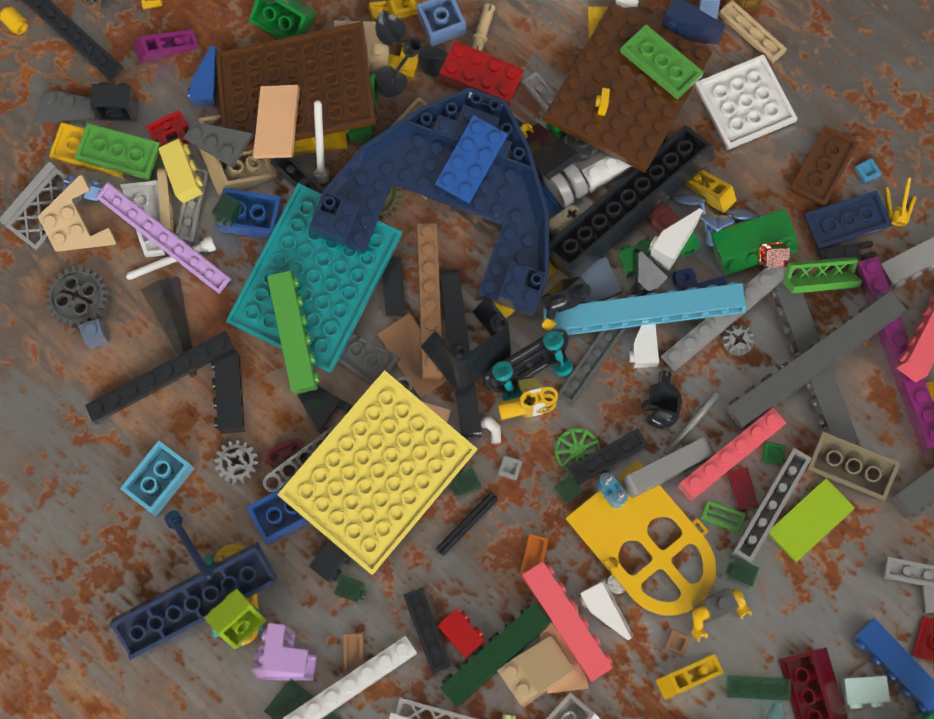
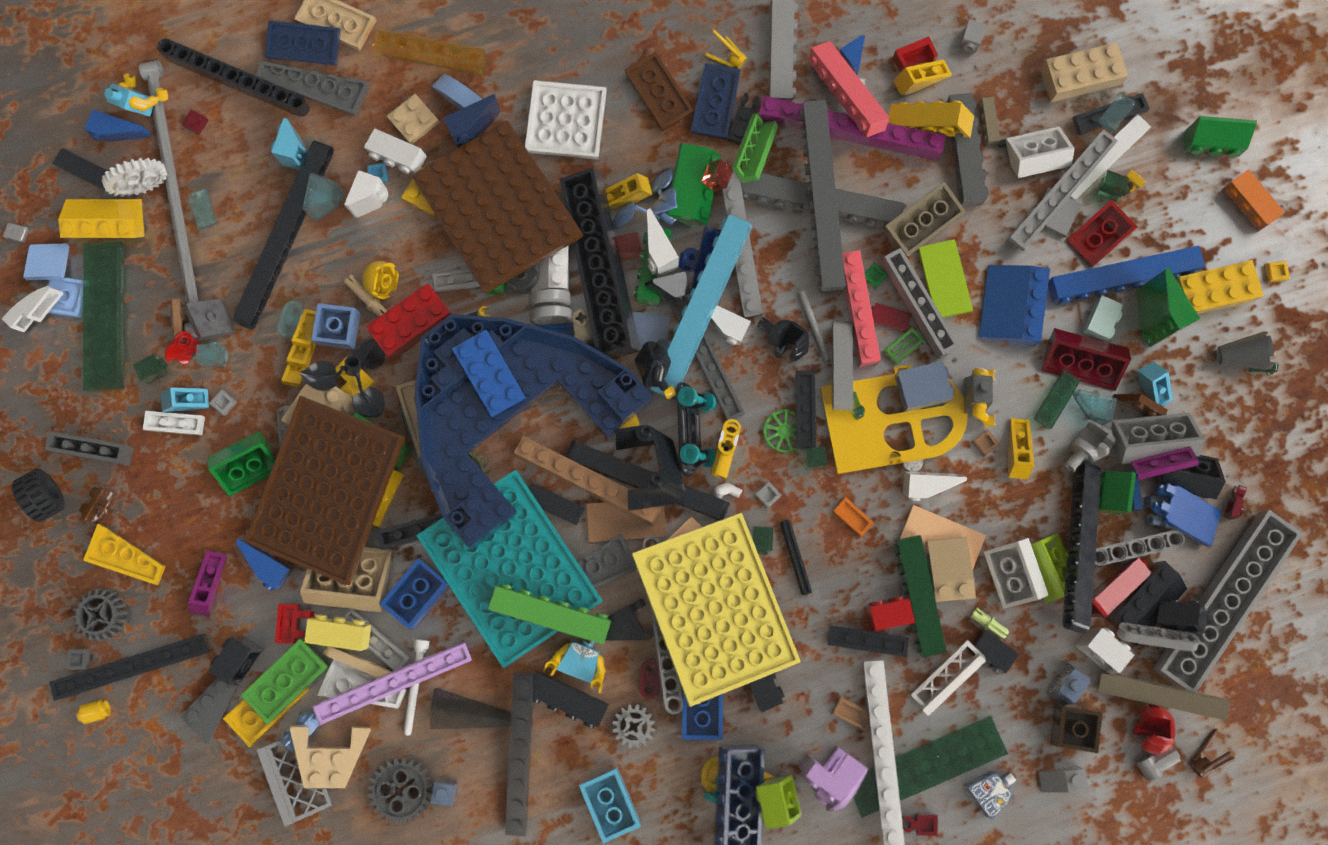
camera: 60 degrees left, 5 degrees up
dark blue piece [164,511,213,580] -> none
dark grey wing [184,122,254,168] -> none
clear green brick [211,193,244,228] -> none
light nougat tile [253,85,300,159] -> none
white piece [313,100,329,184] -> none
clear green brick [334,574,368,604] -> none
light yellow tile [517,377,544,393] -> none
coral brick [522,562,613,683] -> none
black tile [526,123,580,180] -> none
yellow plate [595,88,610,116] -> none
dark azure piece [597,473,628,509] -> none
bright green plate [620,25,704,100] -> none
tan plate [718,0,787,64] -> none
light grey gear [722,324,755,356] -> none
clear green brick [725,558,759,589] -> none
dark azure tile [854,158,882,184] -> none
none -> yellow cylinder [362,261,399,300]
none -> torso [543,639,605,694]
none -> clear green hand [852,392,865,420]
none -> sand blue brick [895,361,954,412]
none -> blue slope [978,265,1050,347]

